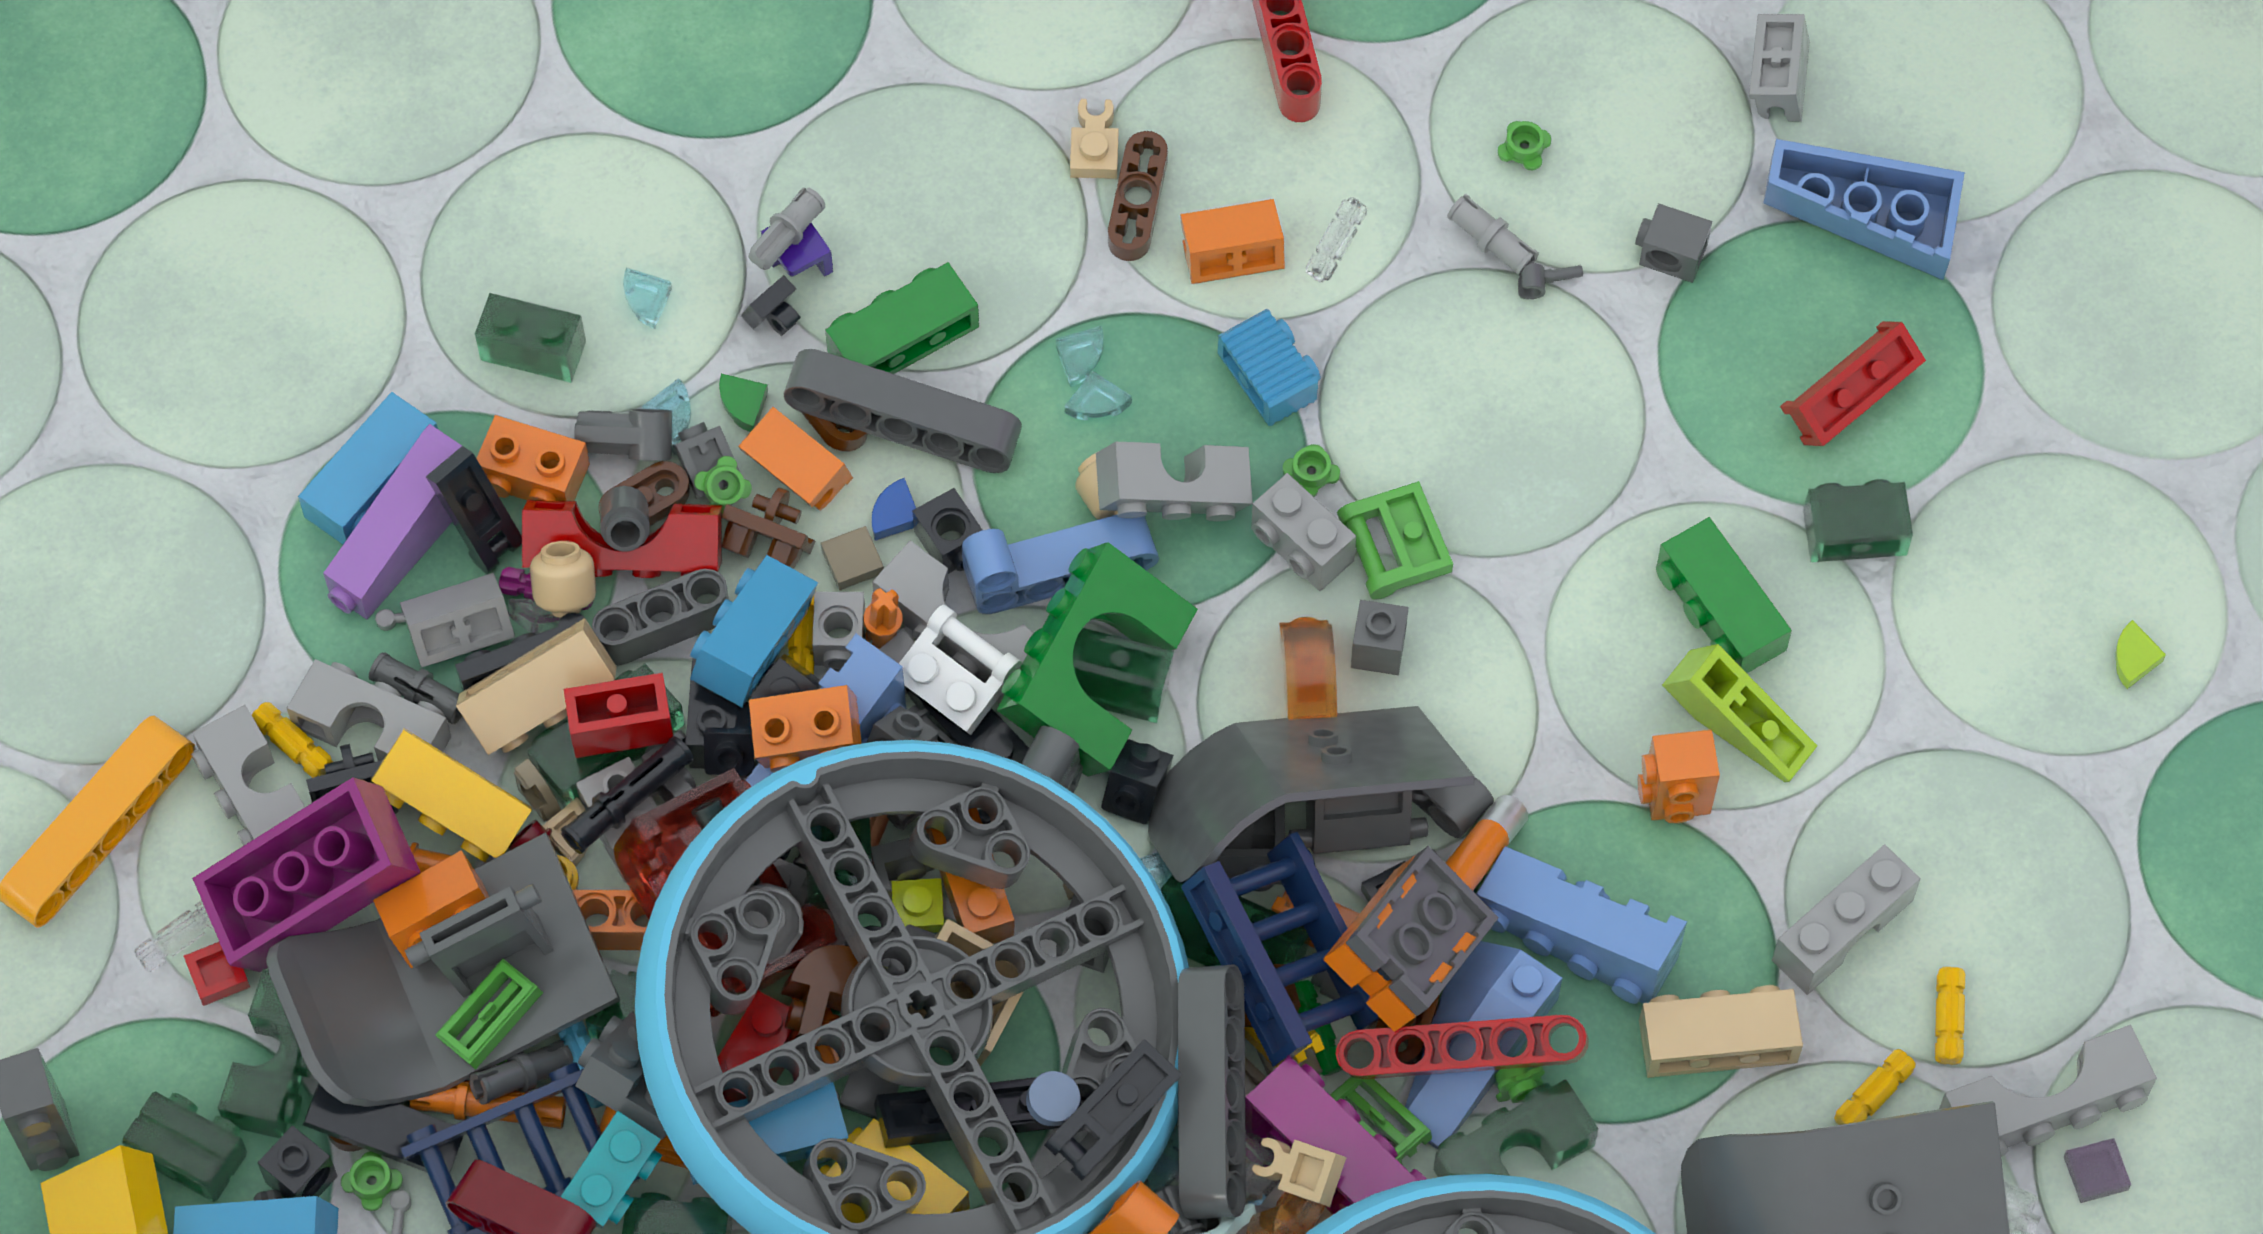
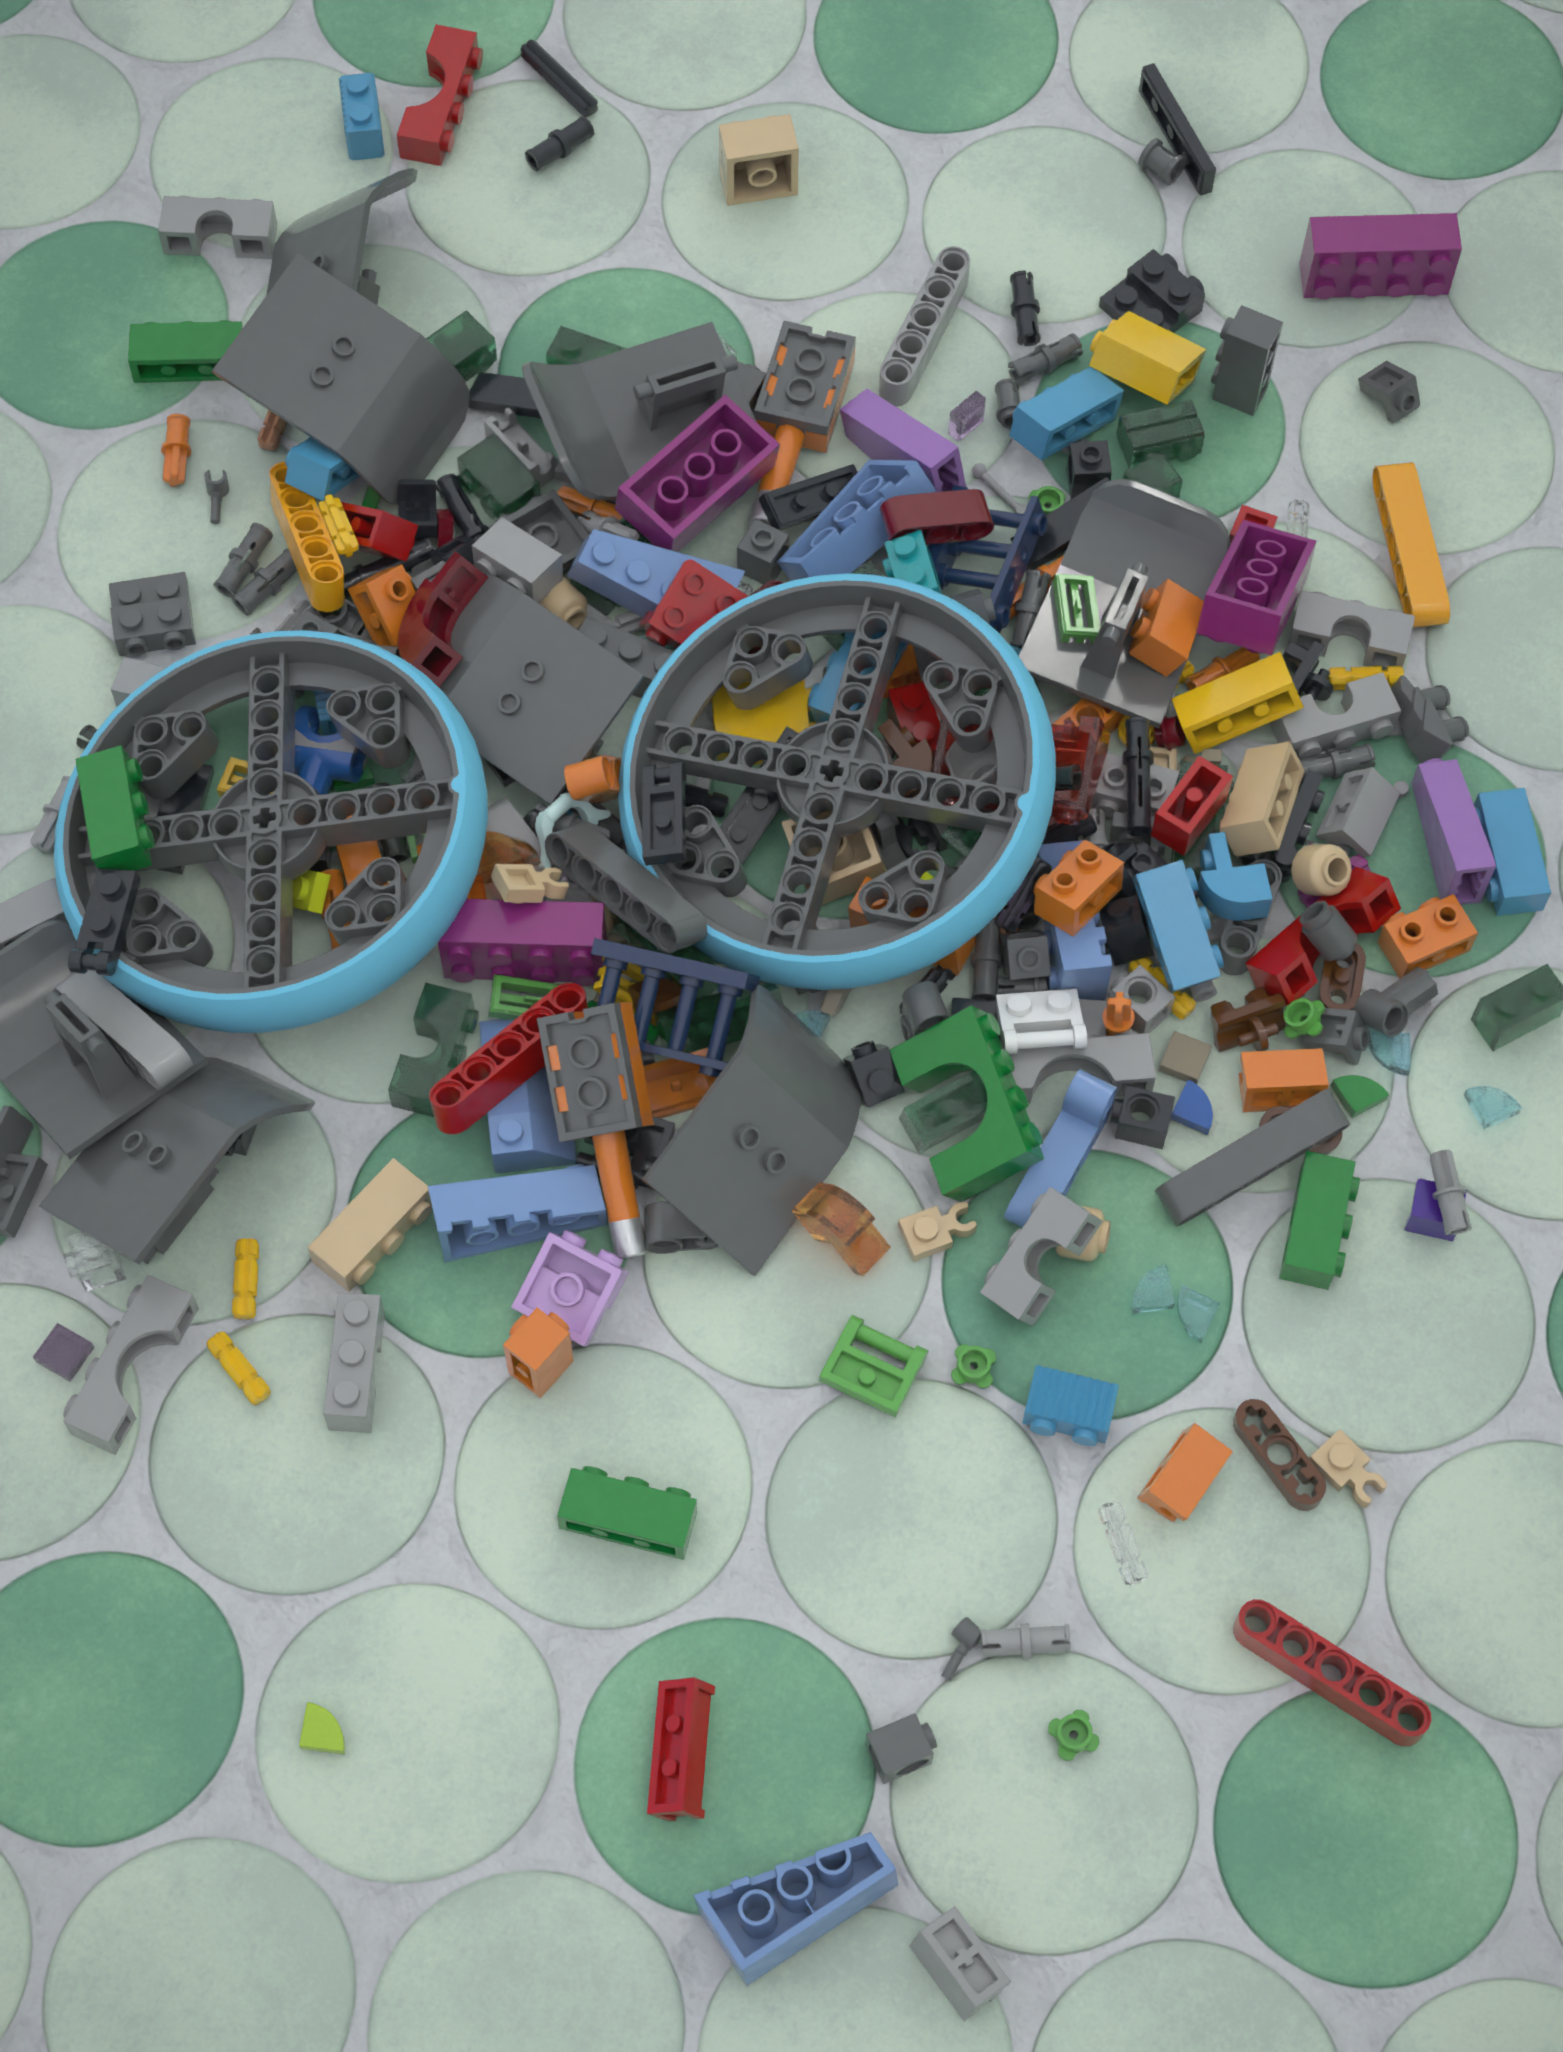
camera: 135 degrees right, 0 degrees up
black plate [426,446,522,574] -> none
black tile [741,275,801,337] -> none
sand blue tile [1026,1071,1080,1126] -> none
light grey brick [1251,473,1356,591] -> none
dark grey brick [1351,600,1409,675] -> none
lime slope [1662,644,1818,782] -> none
clear green brick [1803,479,1913,562] -> none
none -> lavender plate [511,1229,629,1346]
none -> tan plate [898,1202,977,1261]
none -> dark azure brick [1197,832,1273,921]
none -> dark grey connector [1391,675,1469,763]

